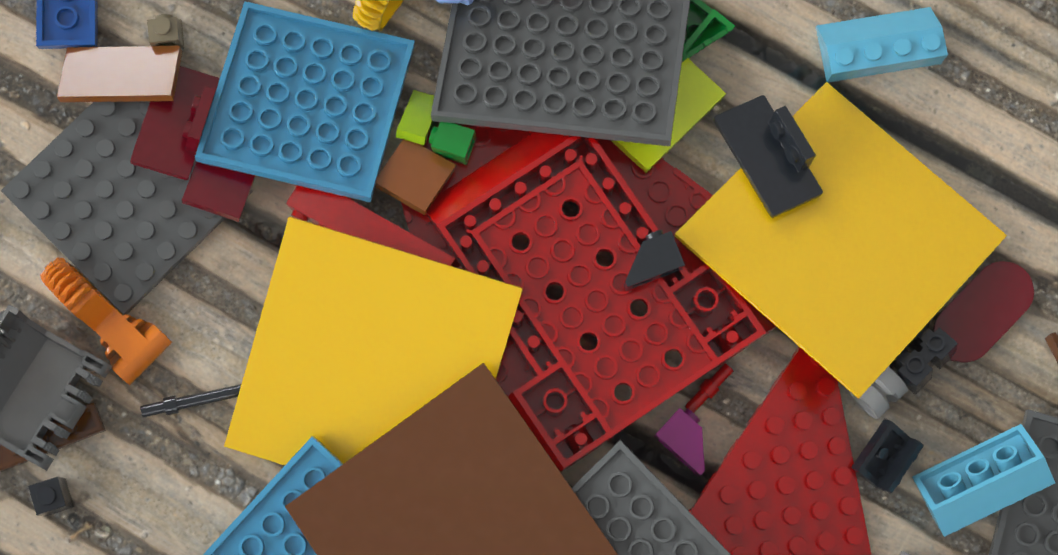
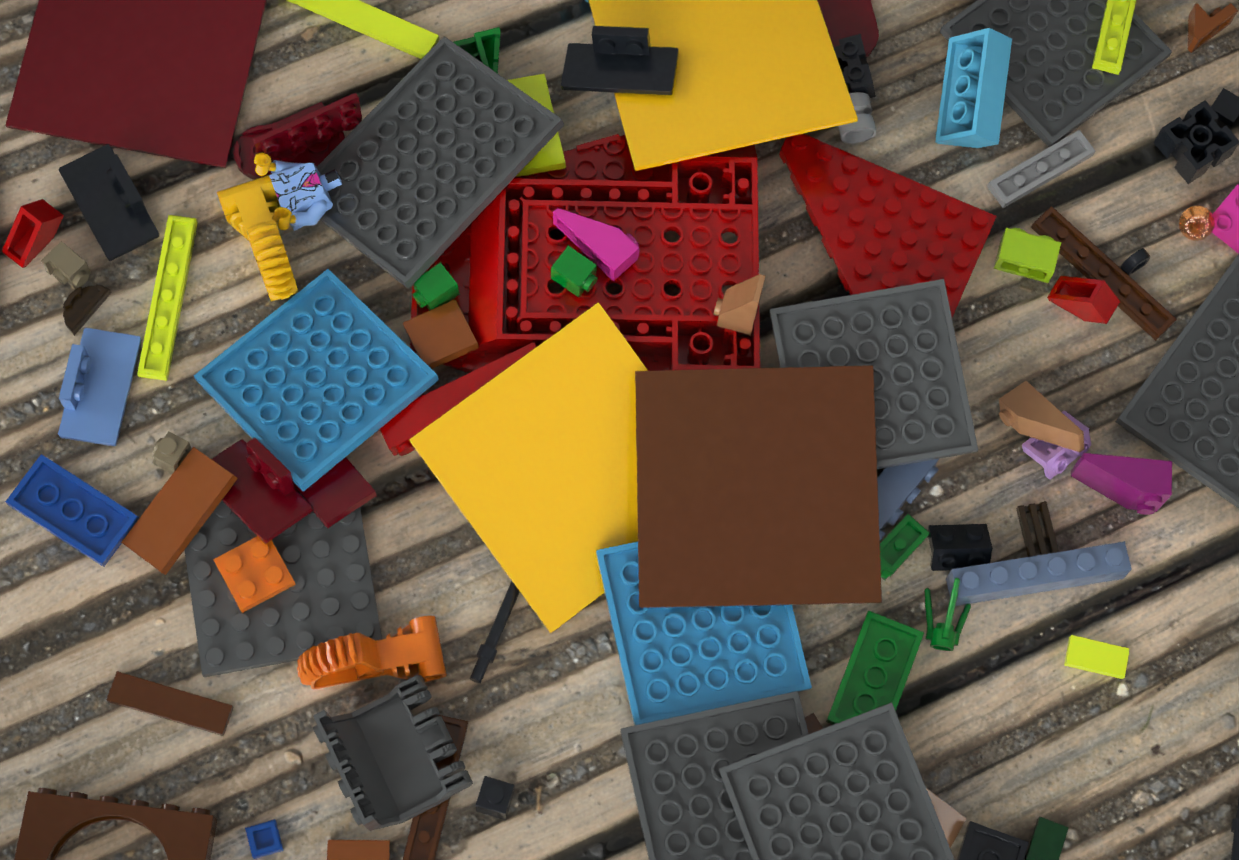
camera: 60 degrees left, 10 degrees down
lime tile [396,90,434,145] -> none
black slope [624,230,685,291] -> none
magenta slope [653,408,705,477] -> none
red bar [684,363,734,413] -> none
black bracket [851,418,924,494] -> none
none -> orange plate [213,536,296,613]
none -> green brick [551,246,598,297]
none -> dark pink slope [553,208,639,281]
none -> medium nougat slope [713,274,766,335]

